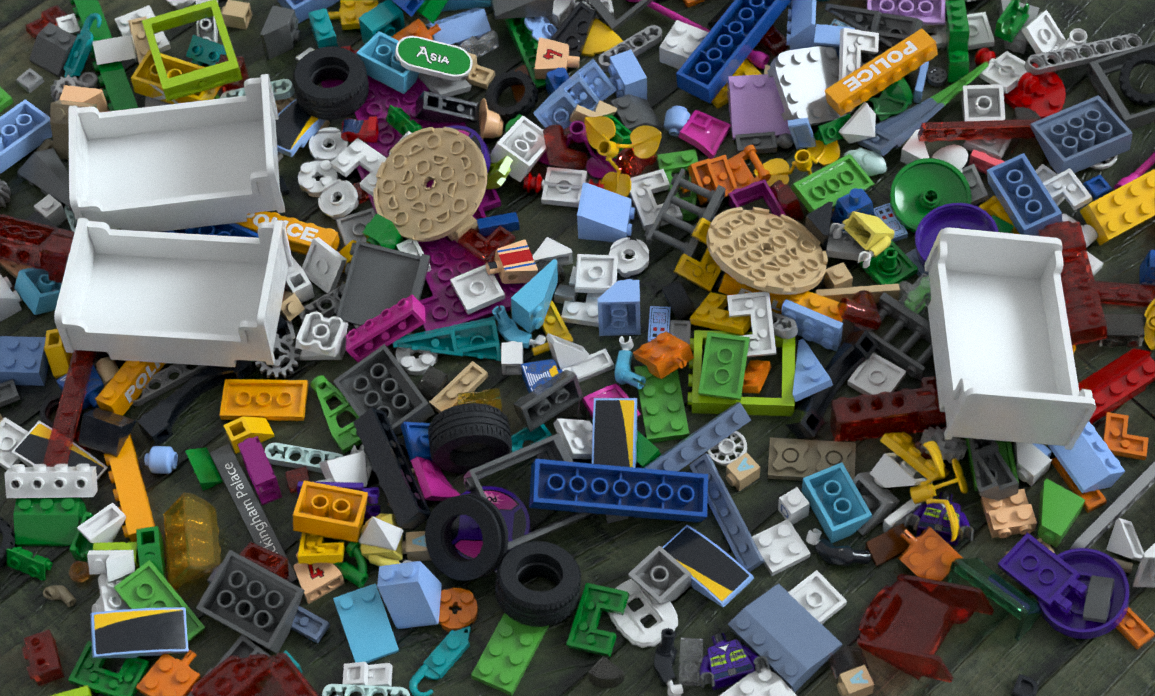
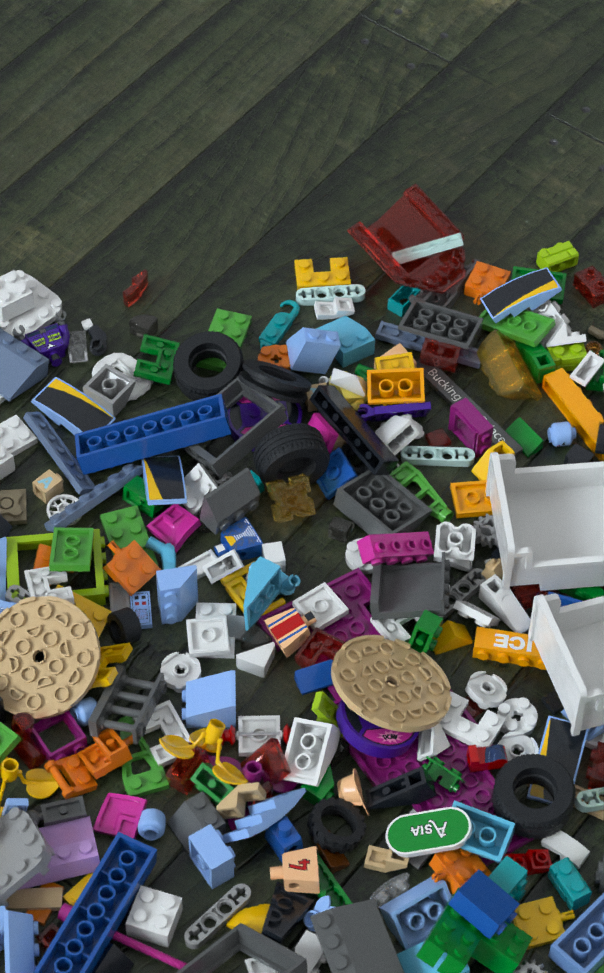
camera: 165 degrees right, 5 degrees down
light grey tile [335,208,376,246] -> none
teal wedge [393,316,501,361] -> none
tan plate [429,361,488,413] -> none

